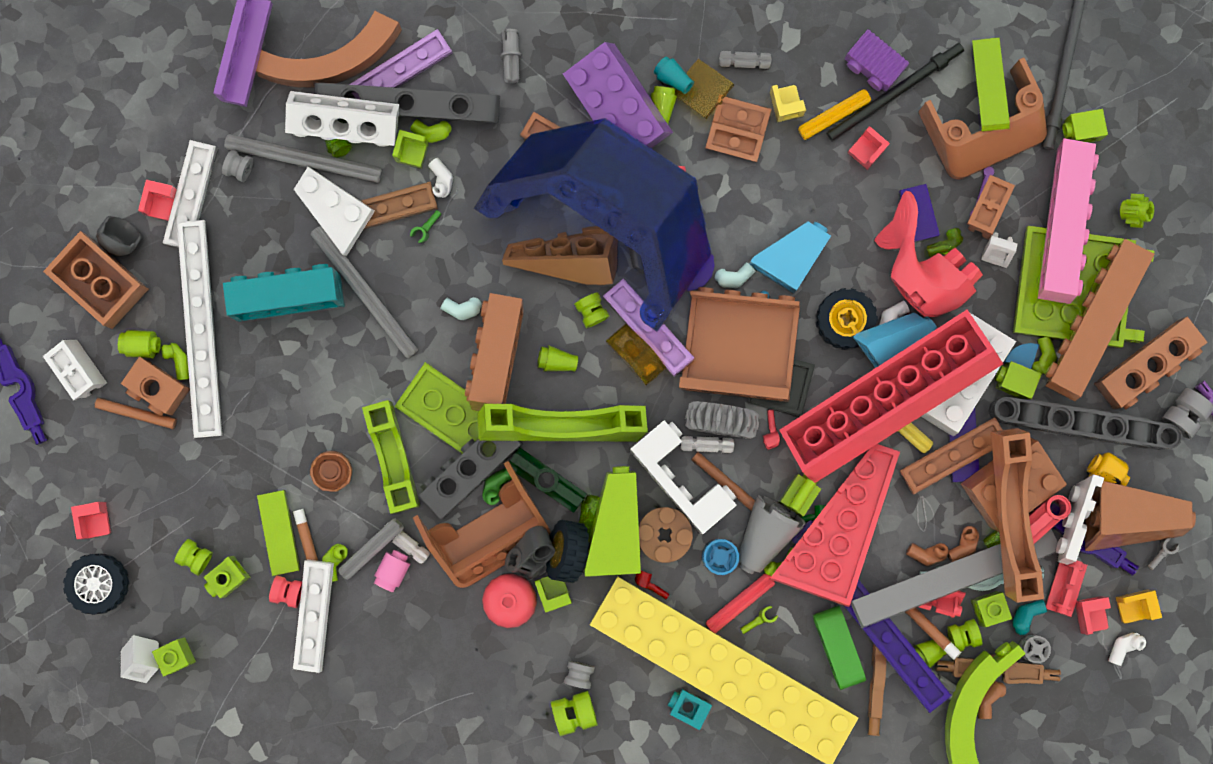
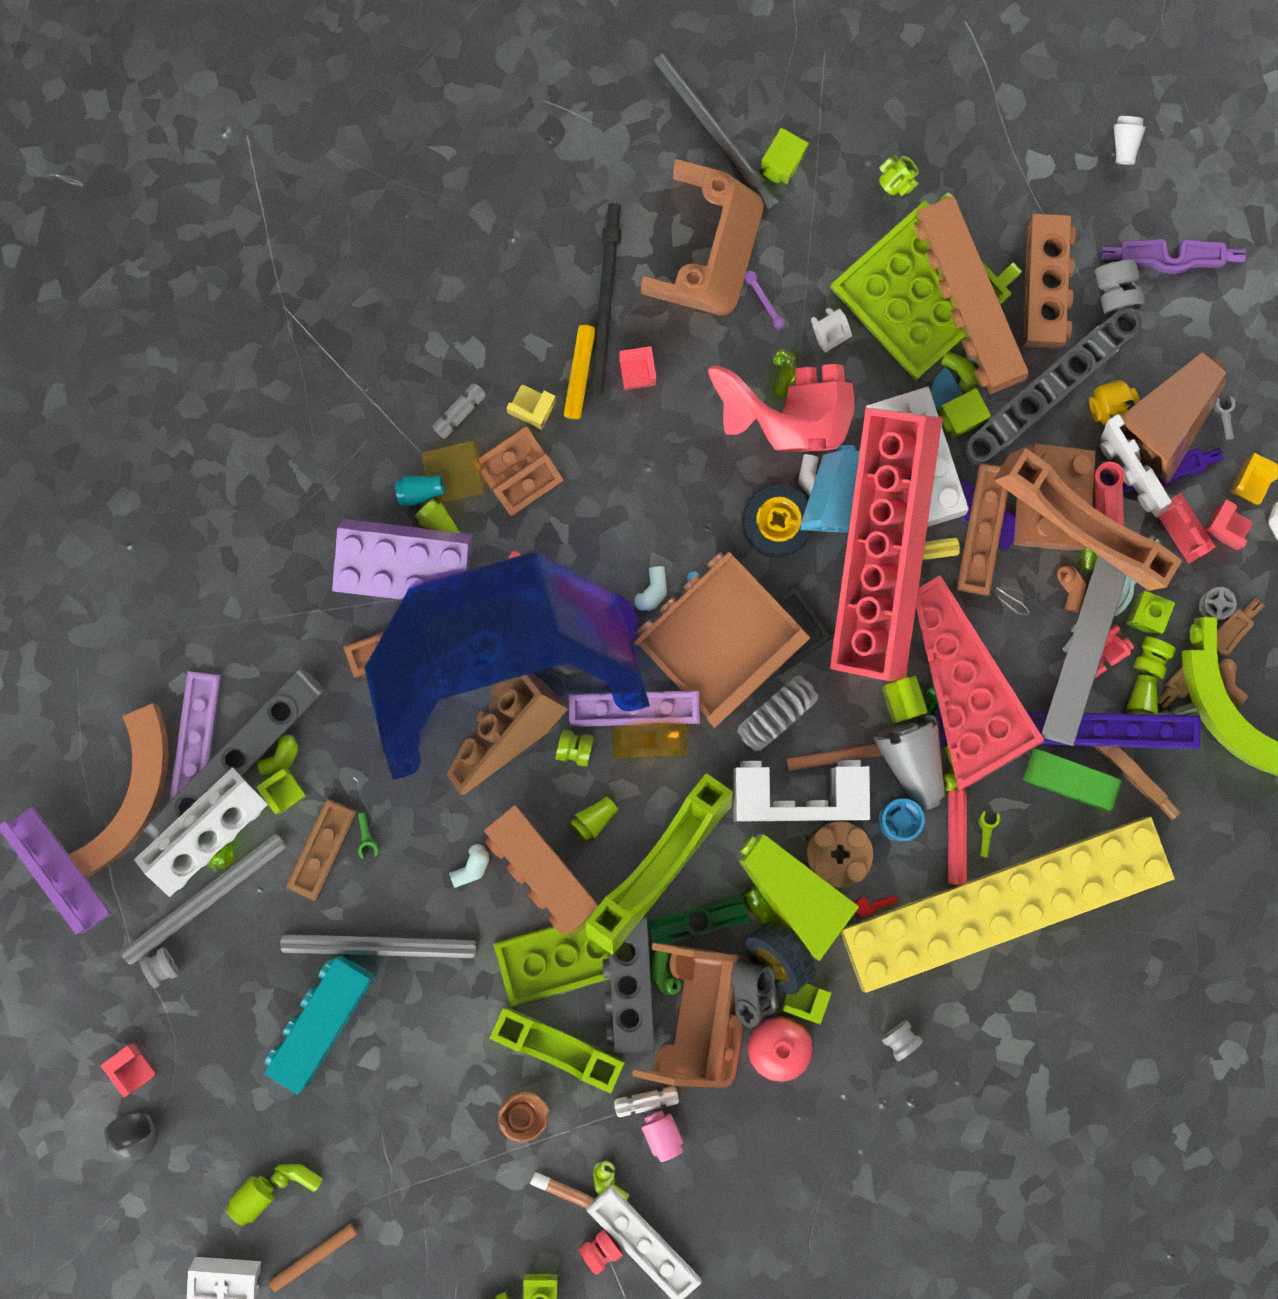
camera: 60 degrees left, 0 degrees up
nougat brick [43,231,149,329] -> none
nougat brick [121,357,190,416] -> none
white tile [163,140,218,248] -> none
white tile [177,220,223,438] -> none
lime tile [257,490,300,576] -> none
white wing [294,167,375,256] -> none
light grey axle [338,518,404,580] -> none
white arm [428,158,453,198] -> none
light grey axle [500,29,522,84] -> none
lime wheel [551,691,598,736] -> none
teal brick [667,688,712,730] -> none
white axle [681,436,734,453] -> none
medium azure slope [749,221,831,294] -> none
coral hand [762,410,780,450] -> none
medium lavender brick [845,29,909,92] -> none
dark purple tile [899,184,940,242] -> none
nougat bar [905,608,962,660] -> none
nougat arm [906,543,949,566] -> none
nougat hinge [967,175,1015,240] -> none
lime tile [972,38,1010,131] -> none
teal arm [1012,599,1047,635] -> none
bright pink brick [1038,138,1099,304] -> none

